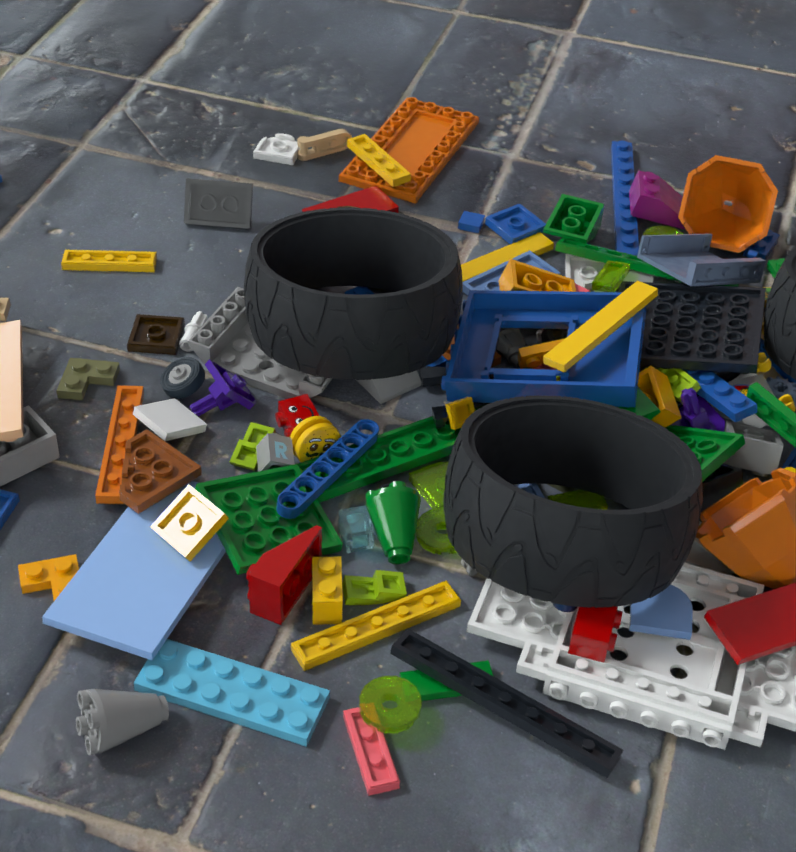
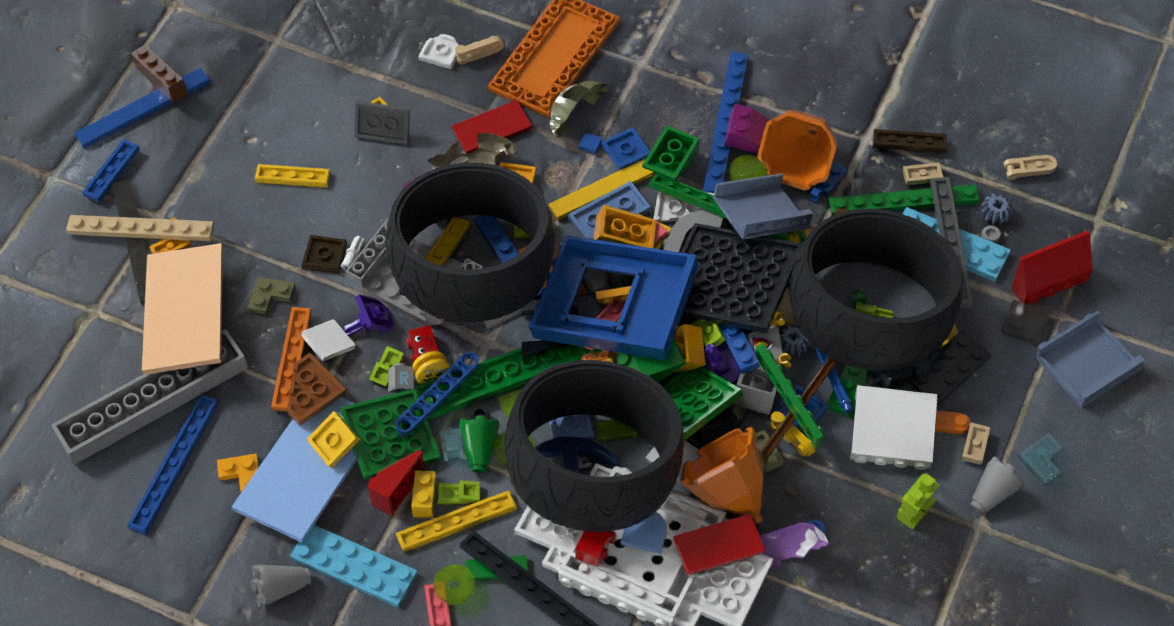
camera: 10 degrees right, 15 degrees up
black wheel [160,357,205,399] -> none
yellow plate [347,134,411,187] -> none
yellow tile [445,397,475,430] -> none
yellow tile [543,281,658,373] -> none
clear neon green tile [592,261,630,292] -> none
none -> olive animal [550,81,608,138]

